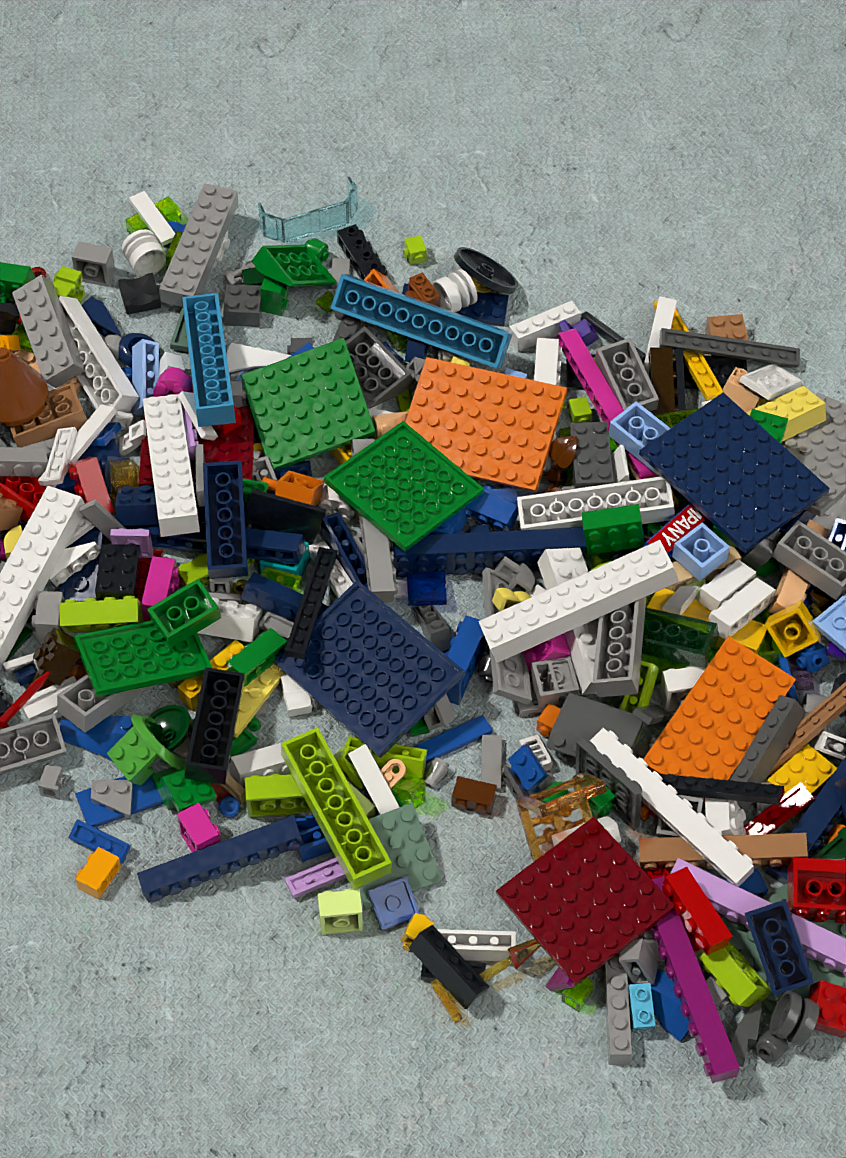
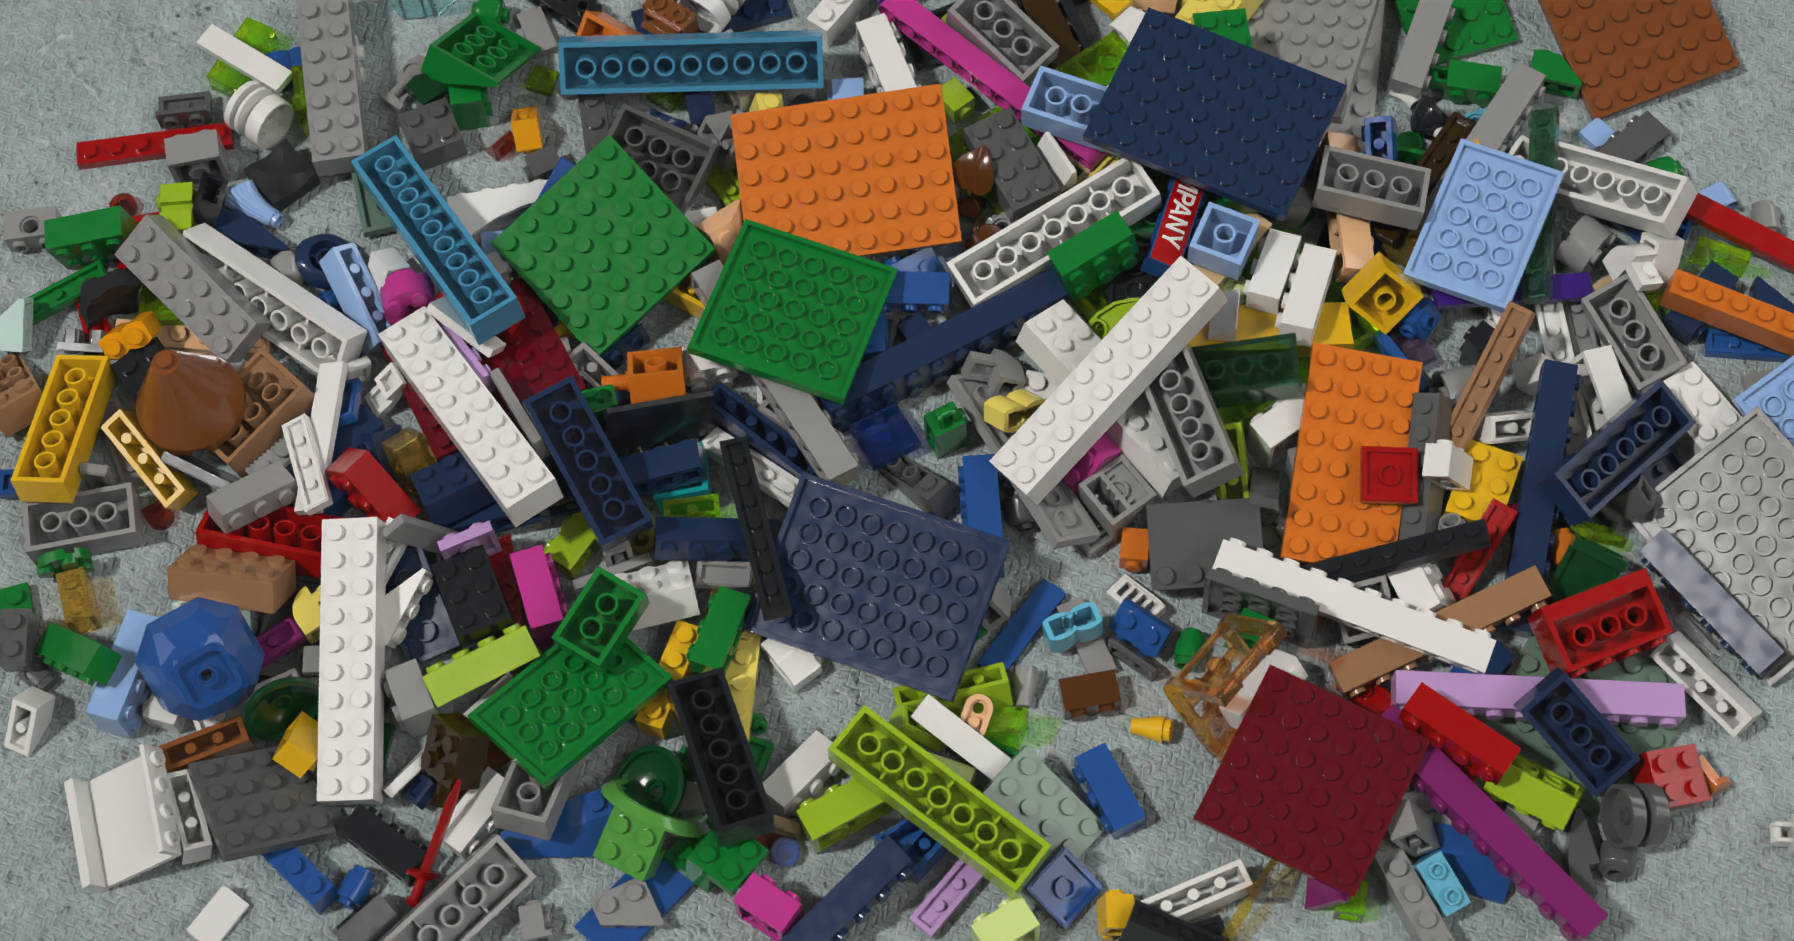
camera: 20 degrees left, 10 degrees up
none -> red plate [76,123,235,170]
none -> dark grey bracket [155,91,213,129]
none -> black brick [192,171,228,228]
none -> light blue piece [224,179,284,228]
none -> clear red slope [485,130,516,162]
none -> light orange slope [511,105,543,154]
none -> green brick [924,401,969,460]
none -> medium azure brick [1042,602,1103,653]
none -> blue brick [1072,743,1146,840]
none -> yellow cone [1130,716,1174,744]
none -> red plate [1360,446,1418,505]
none -> white brick [1422,439,1474,491]

